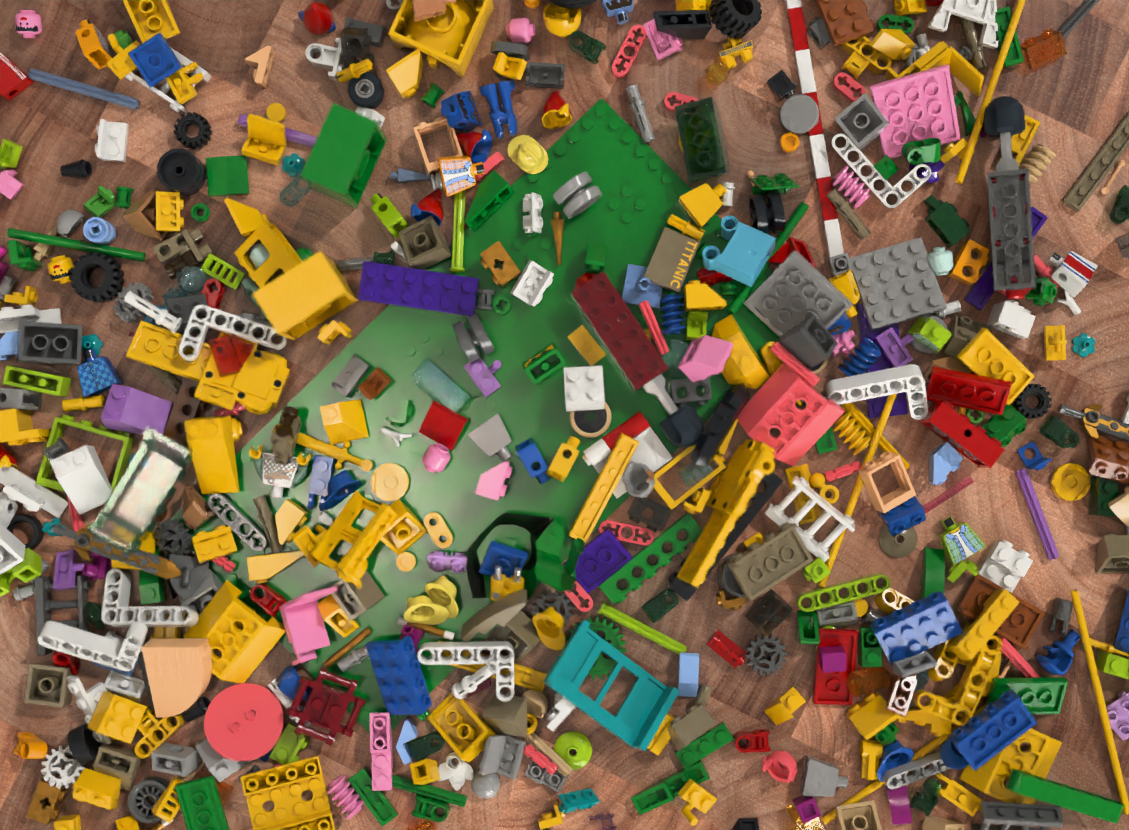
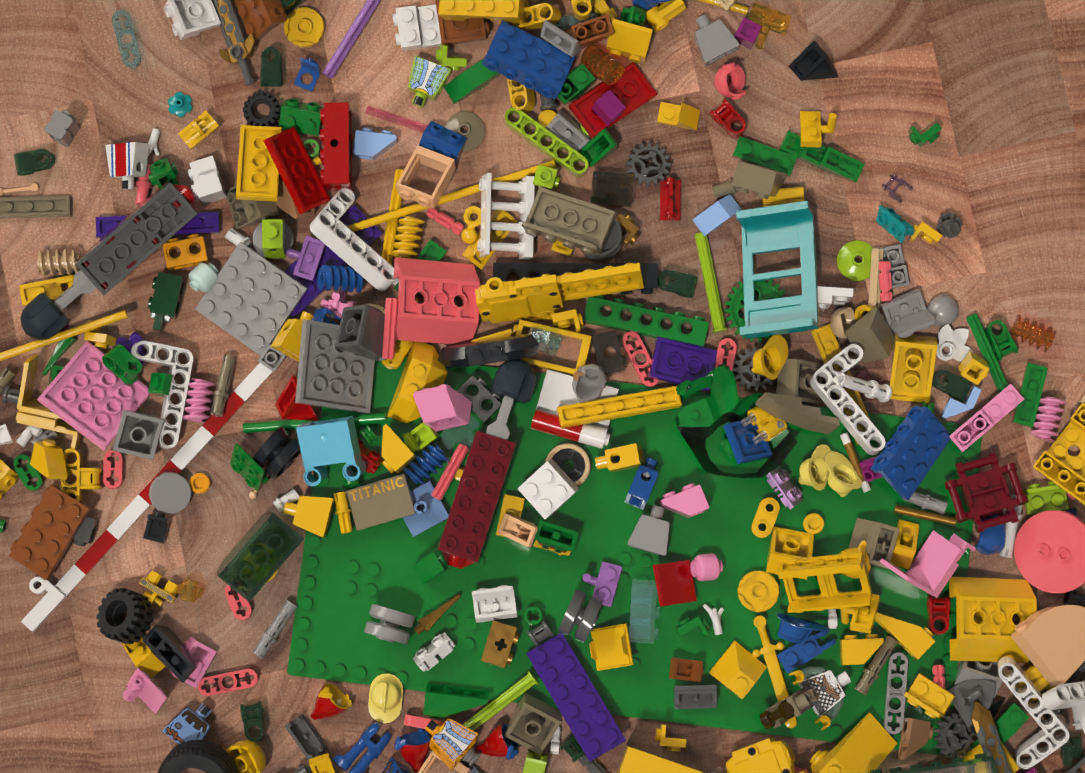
camera: 130 degrees left, 5 degrees down
none -> light nougat slope [498,513,538,548]
none -> yellow piece [589,623,634,671]

